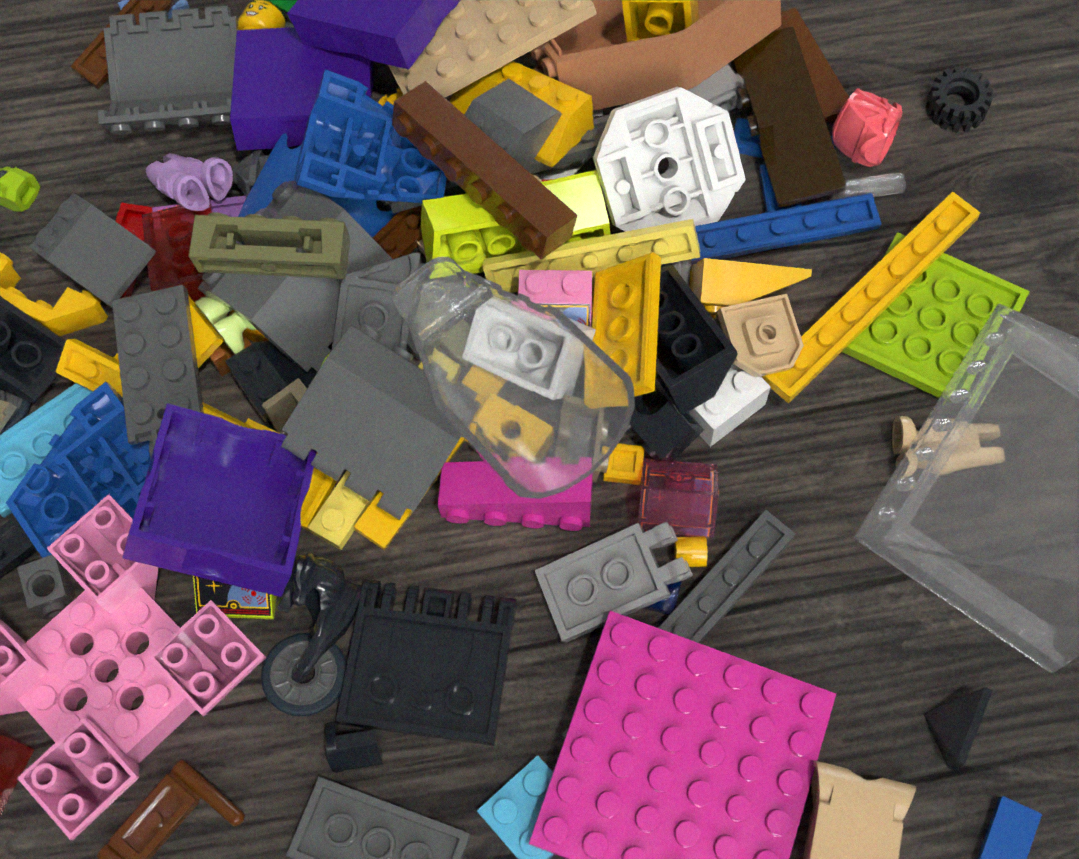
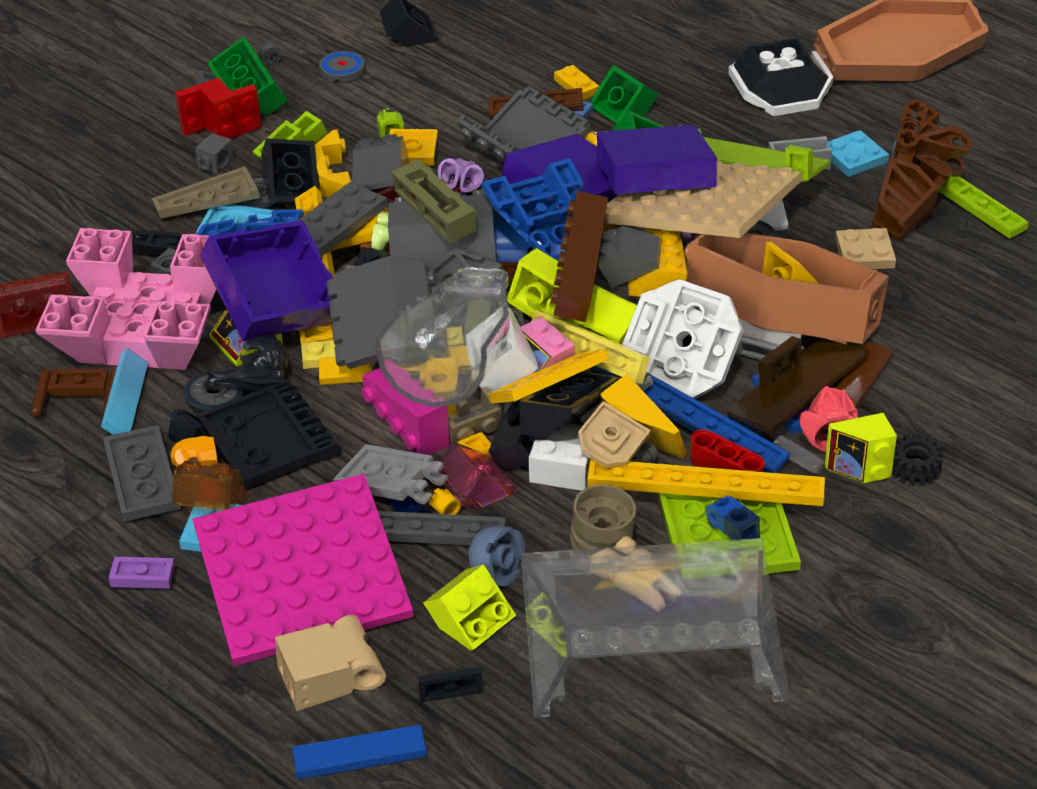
camera: 50 degrees right, 25 degrees down
none -> medium azure tile [101,348,148,435]
none -> light orange rock [170,436,219,471]
none -> clear orange slope [172,460,246,510]
none -> yellow plate [389,129,438,166]
none -> neon yellow slope [423,564,516,651]
none -> sand blue cylinder [468,525,525,587]
none -> dark tan wheel [570,484,636,564]
none -> red beam [690,430,765,472]
none -> dark blue leg [705,495,760,551]
none -> neon yellow slope [824,413,897,483]

